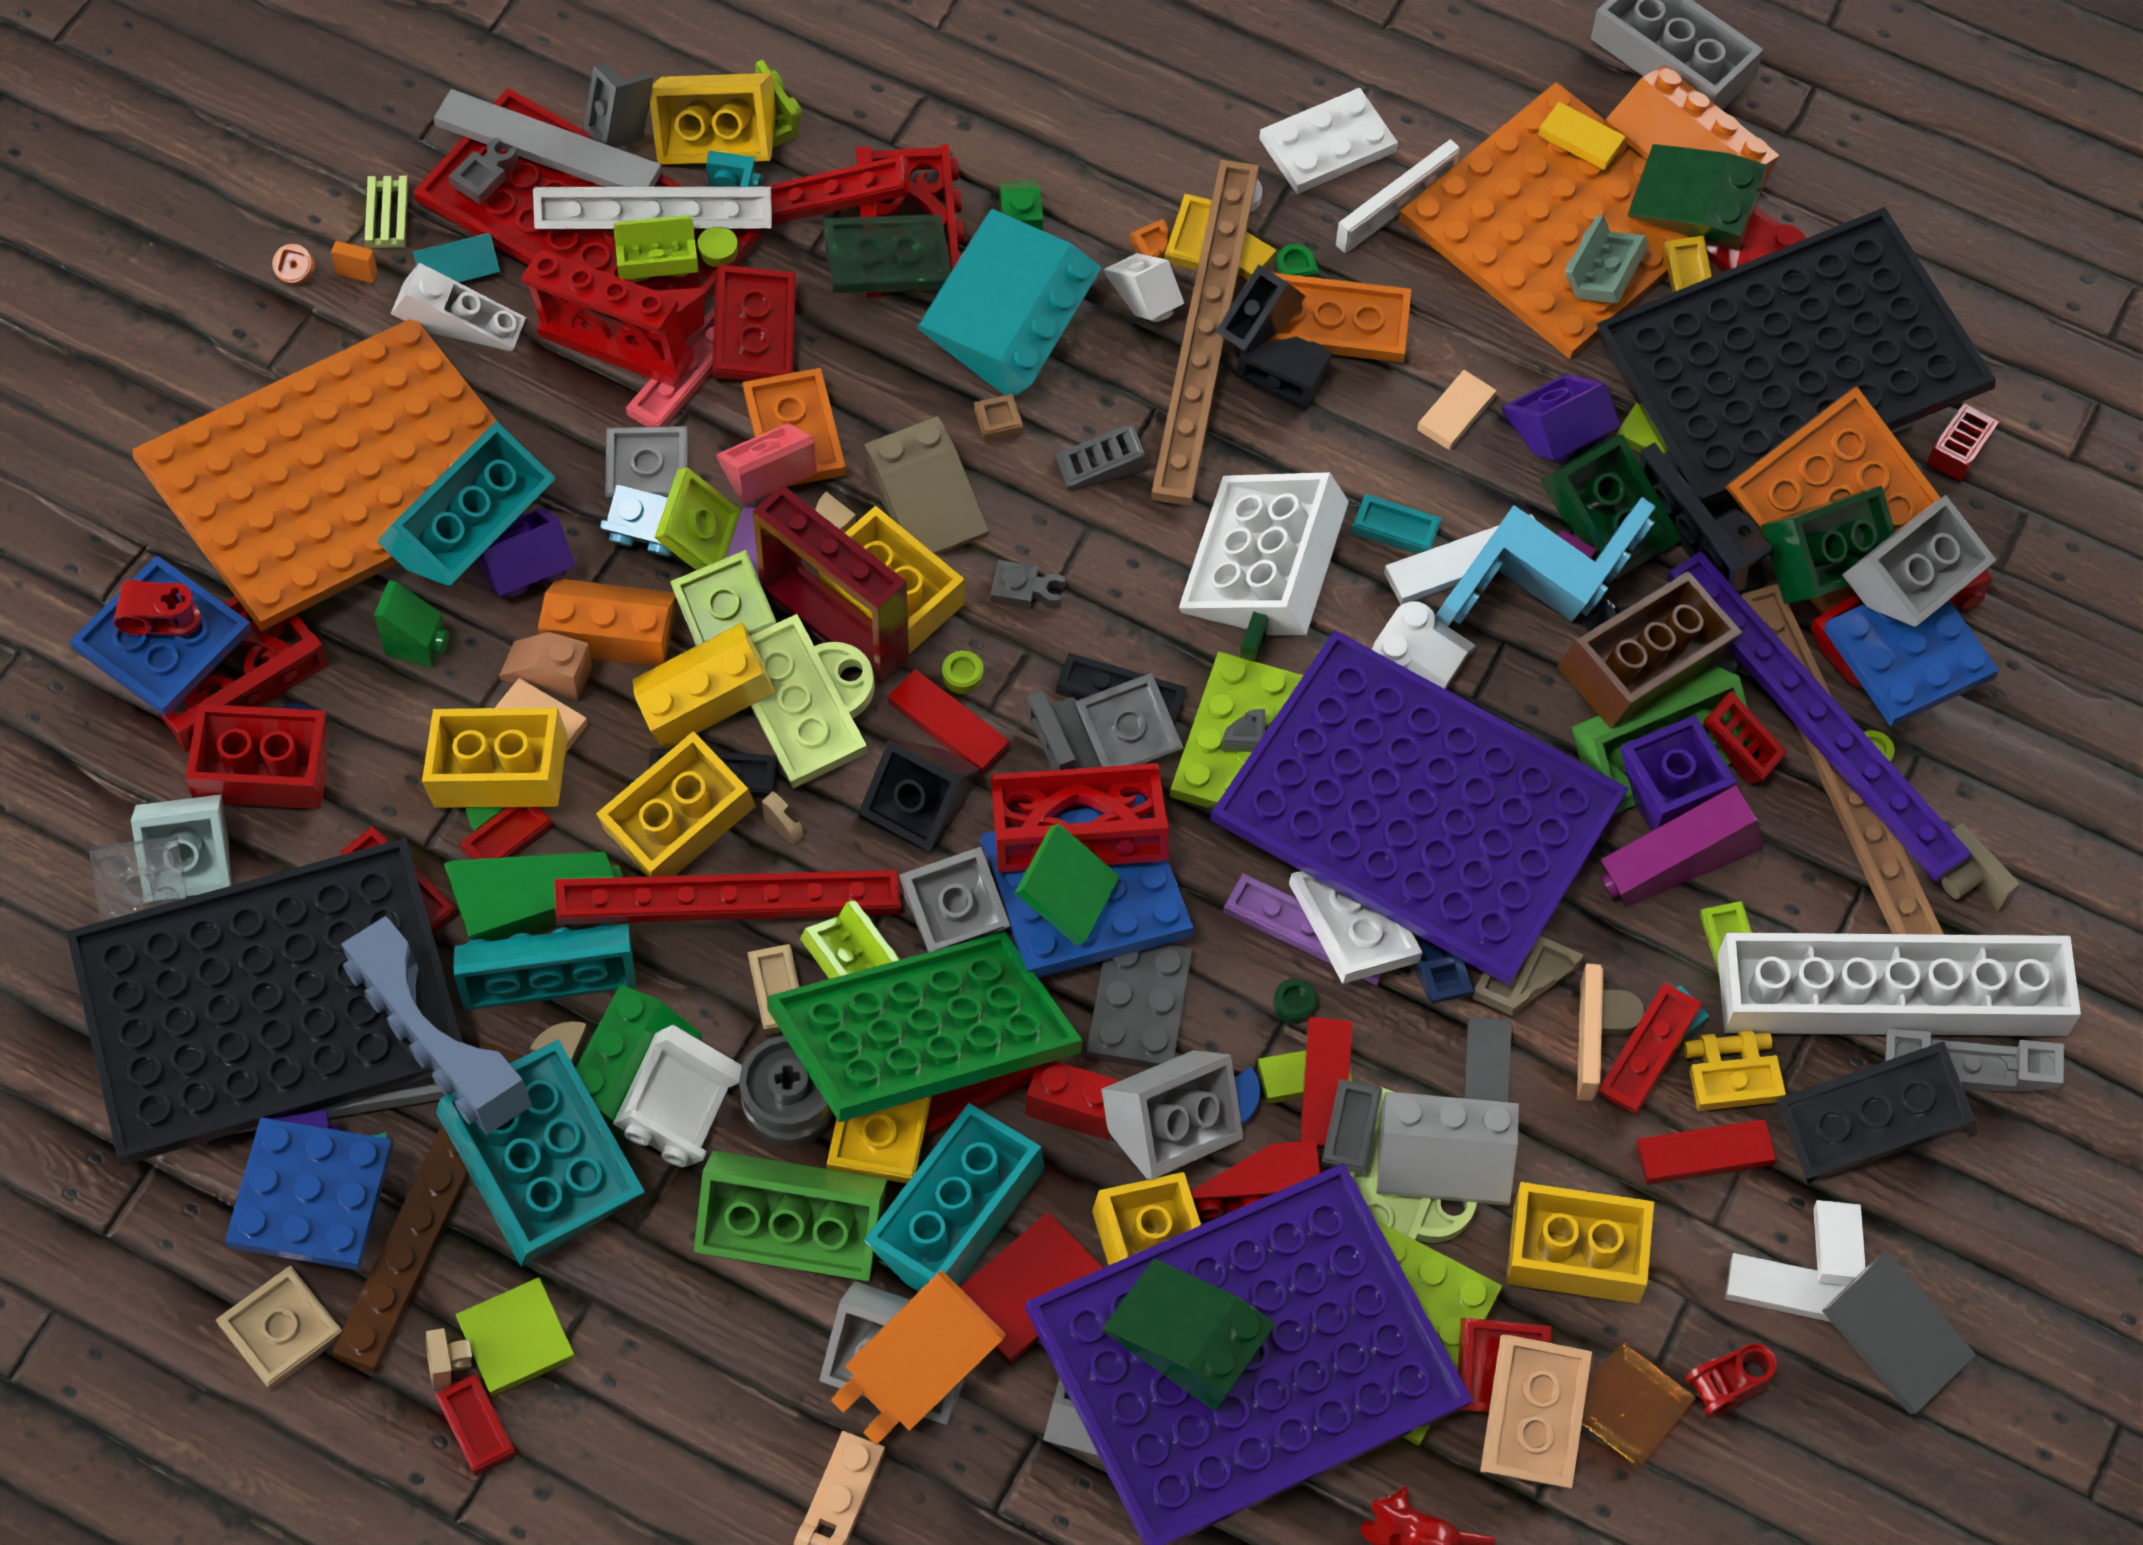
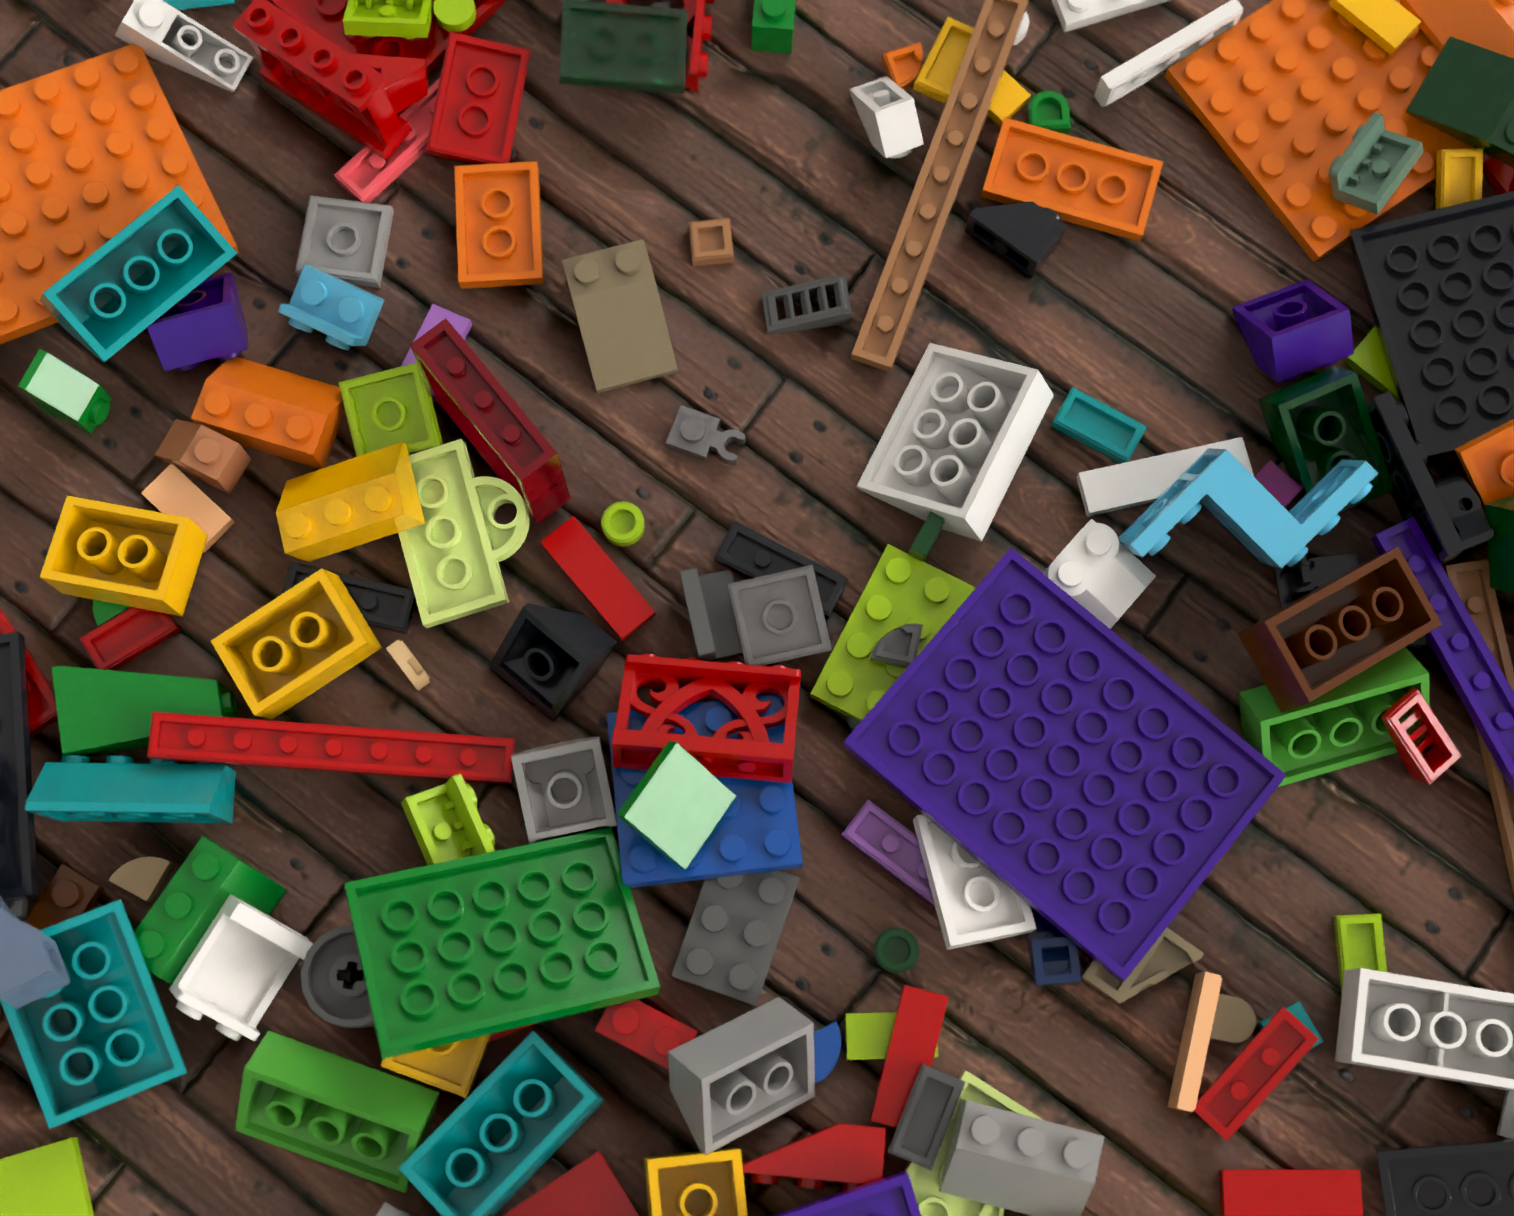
camera: 10 degrees right, 15 degrees up
lime tile [654,467,742,570] -> none
coral slope [716,423,816,506] -> none
tan tile [747,944,799,1035] -> none
tan tile [816,492,856,533] -> none
yellow brick [819,506,965,654] -> none
teal slope [917,209,1102,397] -> none
black slope [1215,264,1306,353] -> none
light nougat tile [1417,370,1497,451] -> none
dark grey tile [1463,1017,1512,1102] -> none
magenta slope [1600,785,1764,907] -> none
dark purple slope [1620,715,1737,831] -> none
yellow plate [1683,1030,1786,1111] -> none

